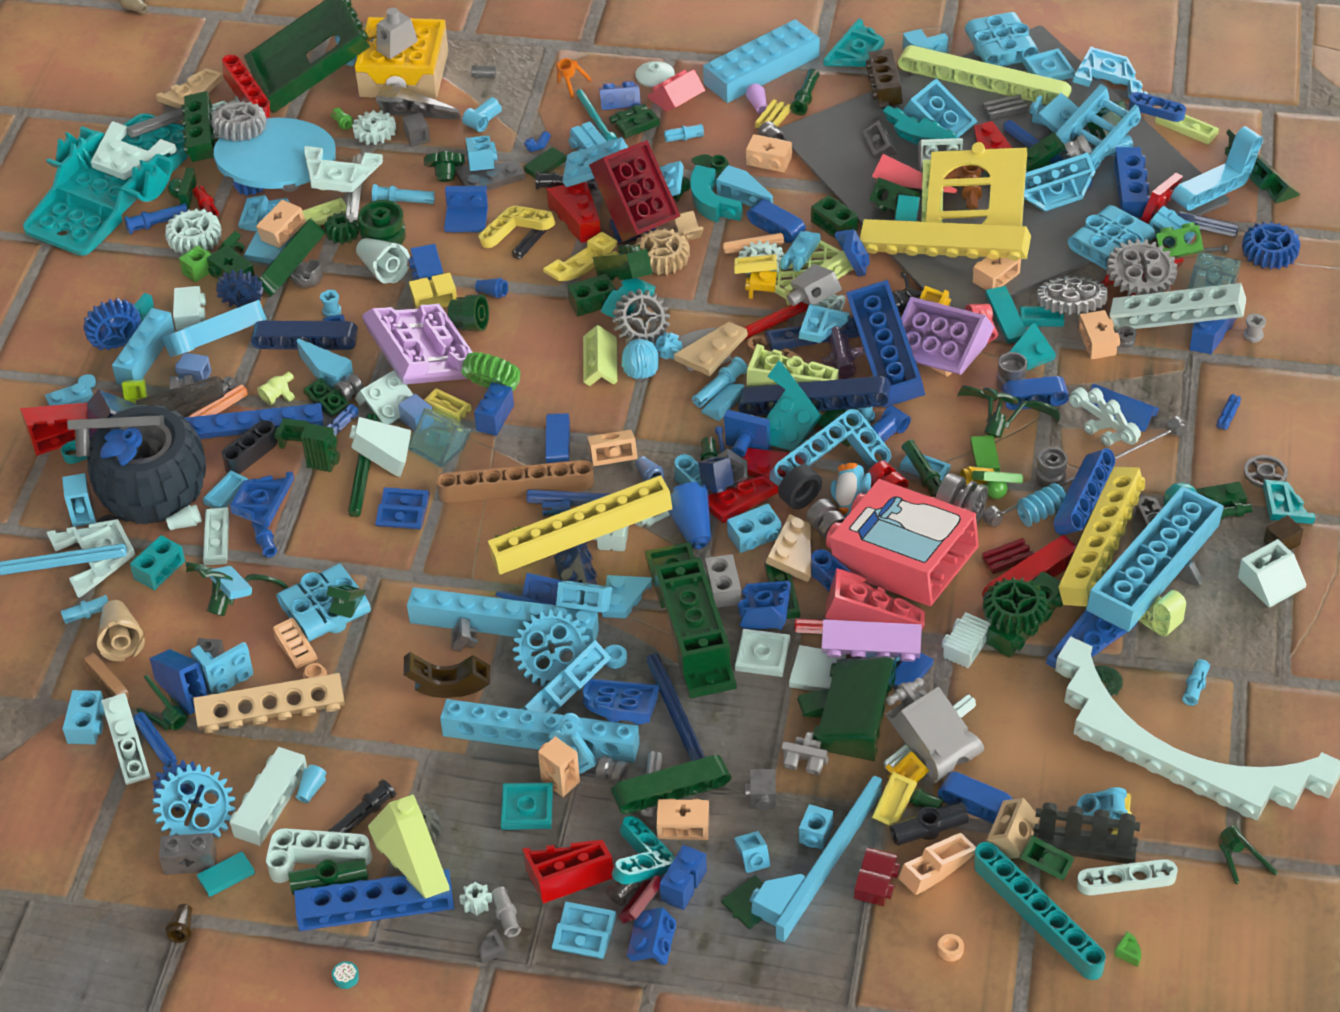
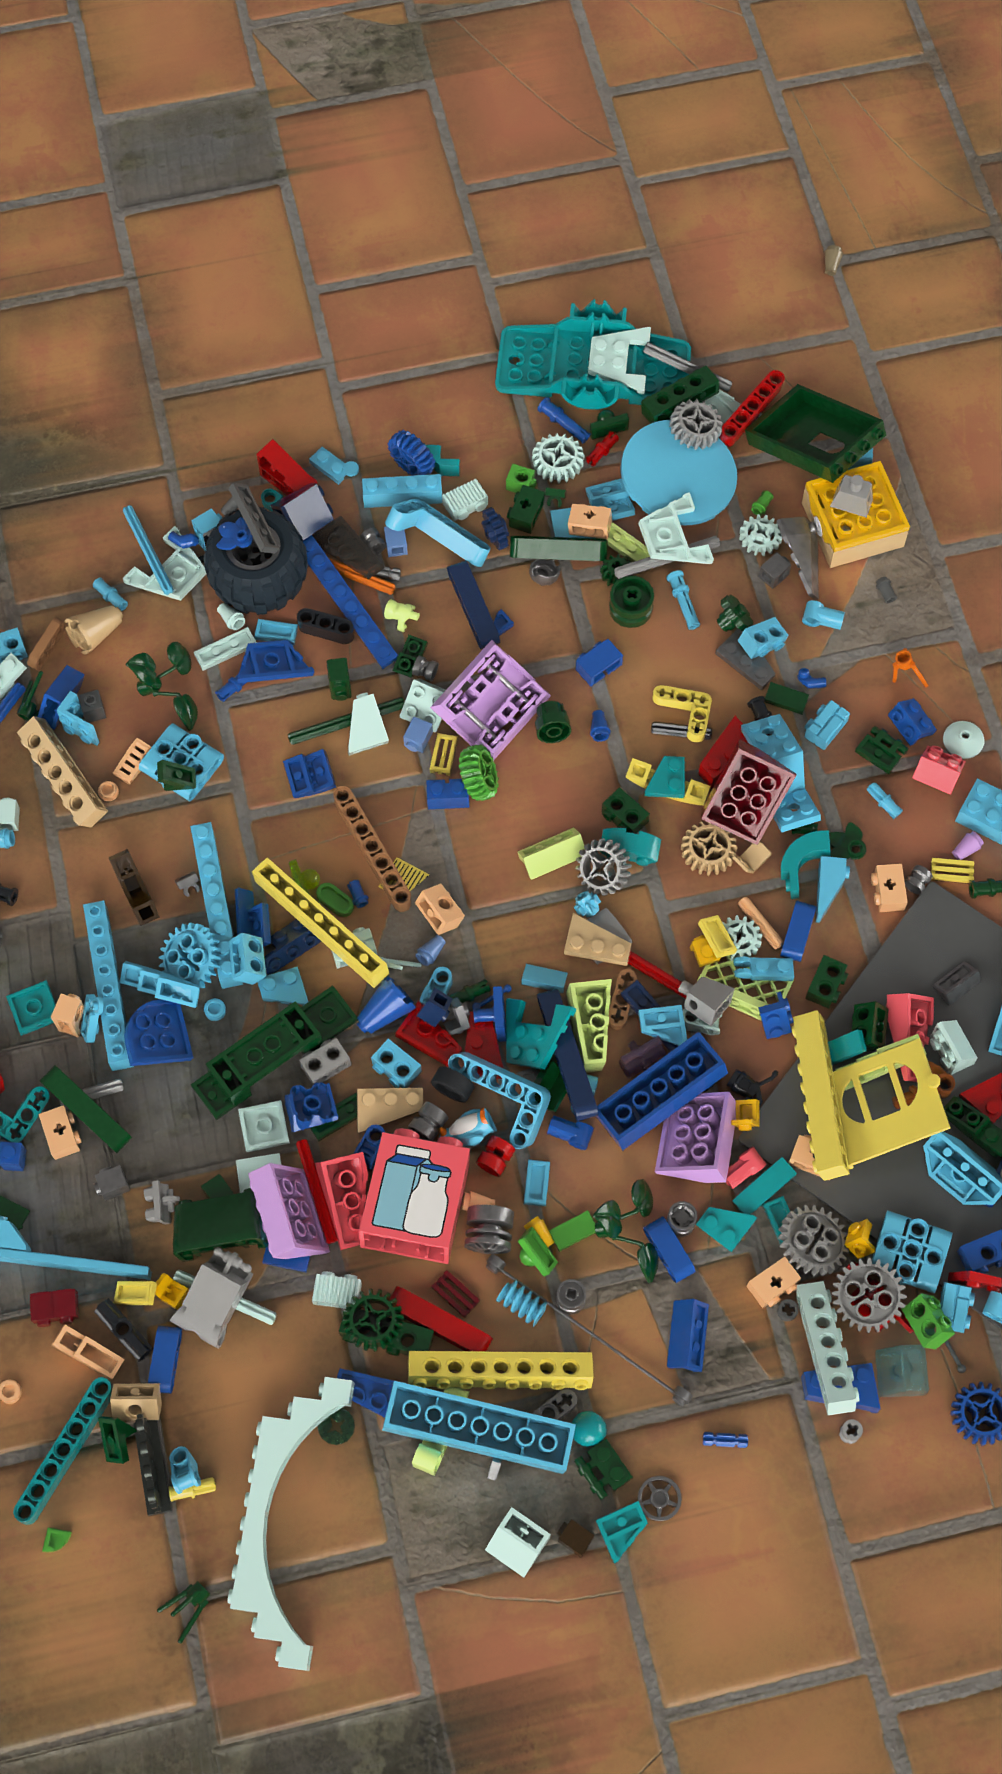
camera: 65 degrees right, 20 degrees up
lime tile [122,379,148,403] -> none
teal brick [130,535,186,591] -> none
tan wing [156,68,224,109] -> none
medium azure tile [209,566,252,599] -> none
dark green bracket [275,418,309,449] -> none
medium azure slope [297,339,353,390] -> none
medium azure bush [320,290,341,317] -> none
blue axle [326,404,359,436] -> none
light aqua cone [356,238,410,284] -> none
clear light blue slope [408,408,472,468] -> none
light yellow piece [409,273,457,309] -> none
blue bracket [444,186,489,232] -> none
blue axle [526,490,610,506] -> none
blue beam [546,413,570,463] -> none
teal piece [576,89,617,141] -> none
dark green wedge [593,244,653,281] -> none
flat silver wheel [596,755,628,785] -> none
medium azure hair [621,338,659,379] -> none
dark blue axle [646,653,705,761] -> none
medium azure pin [692,357,748,408] -> none
medium azure bracket [734,831,770,873] -> none
medium azure brick [799,804,833,850] -> none
teal slope [883,105,957,145] -> none
dark green pin [901,439,942,497] -> none
dark green pin [909,788,944,809] -> none
blue beam [1054,448,1115,536] -> none
light aqua plant [1069,387,1141,447] -> none
light aqua beam [1077,860,1178,895] -> none
axle [1177,212,1239,237] -> none
medium azure pin [1182,659,1210,706] -> none
none -> blue arm [168,531,199,548]
none -> teal wing [644,756,685,798]
none -> yellow bracket [844,1219,876,1259]

